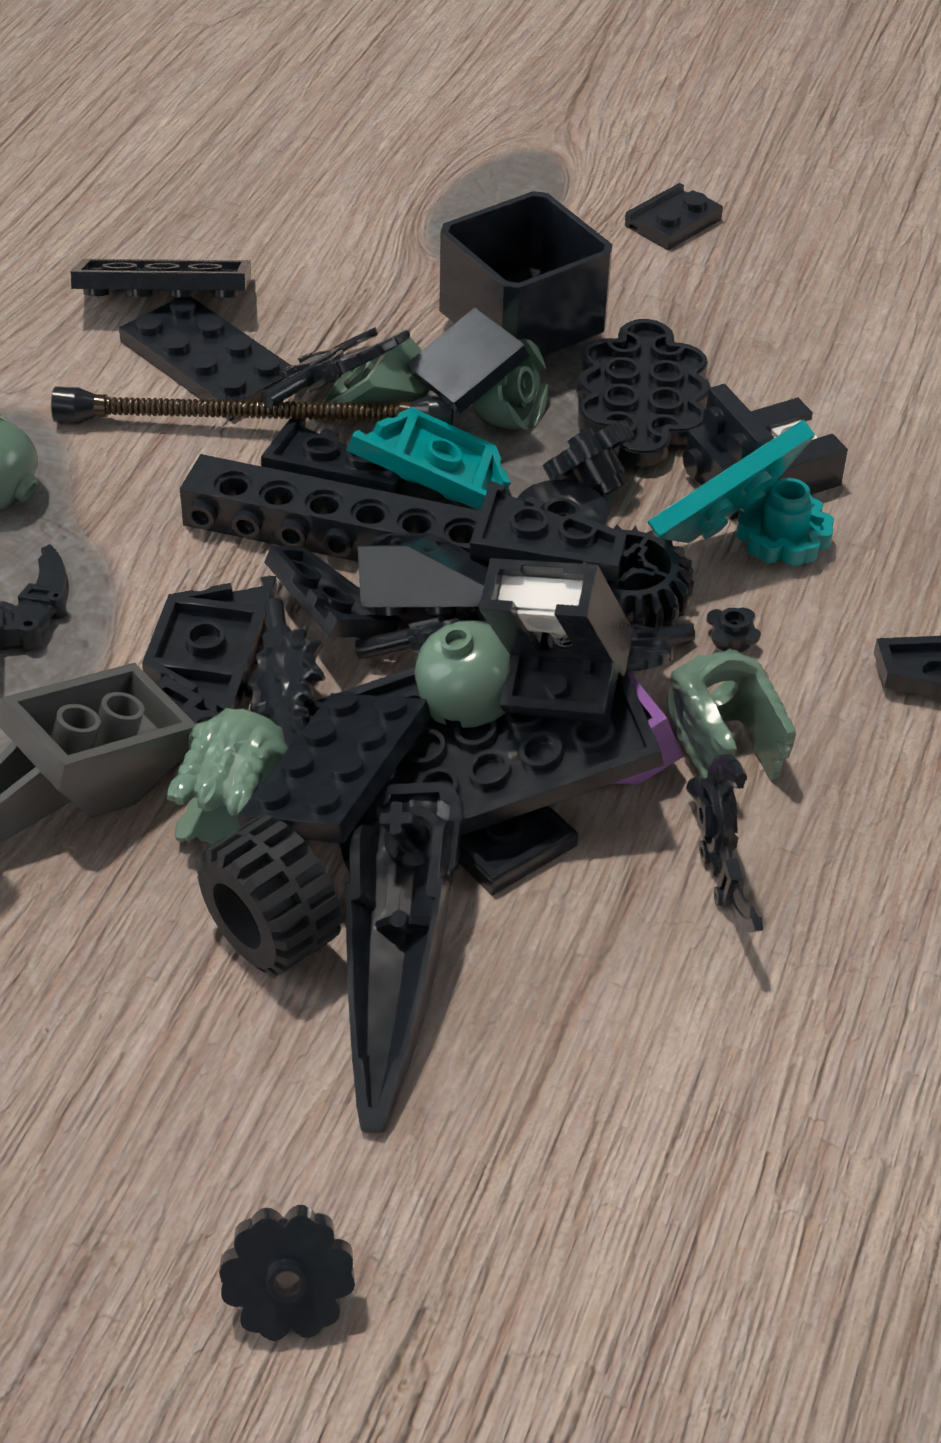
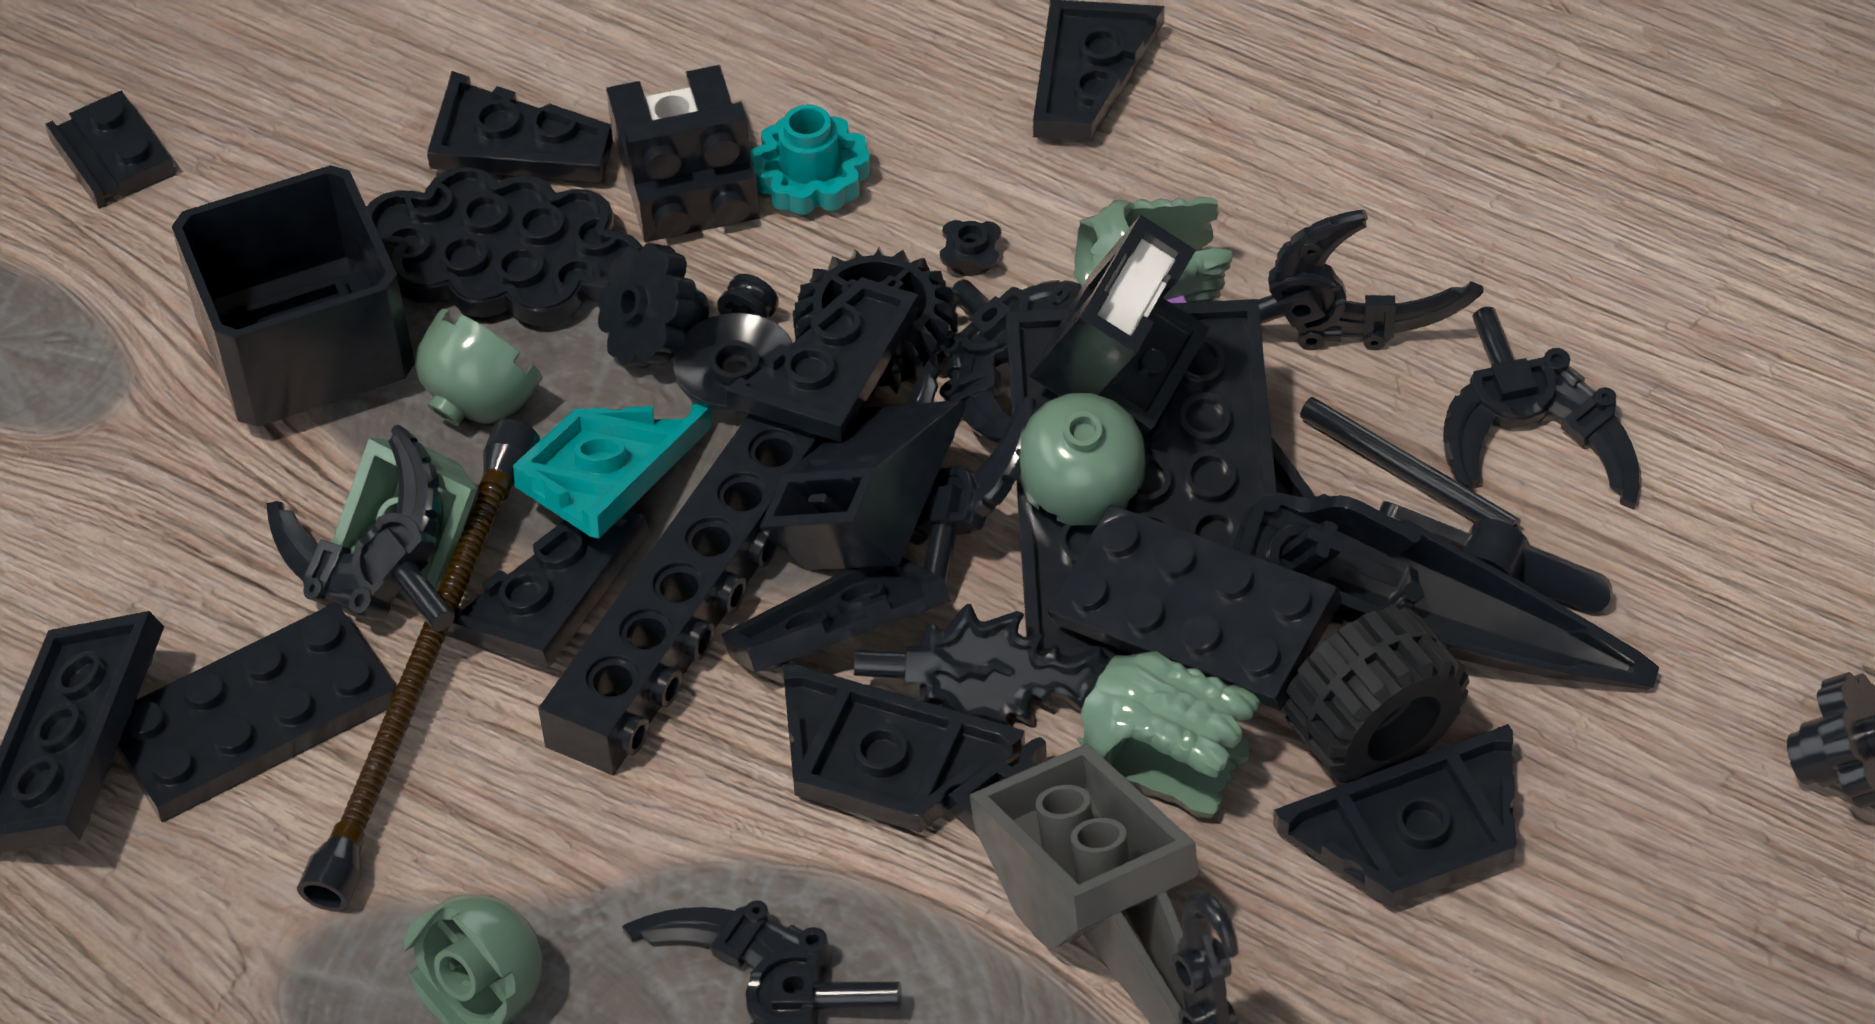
camera: 75 degrees left, 5 degrees up
tile [406,308,530,413] -> none
teal wing [648,419,815,543] -> none
none -> black wing [427,71,613,182]
none -> black bush [717,274,779,319]
none -> black wing [1273,724,1516,908]
none -> black piece [1300,397,1521,529]
none -> black piece [1379,501,1613,613]
none -> black bar [1443,306,1639,509]

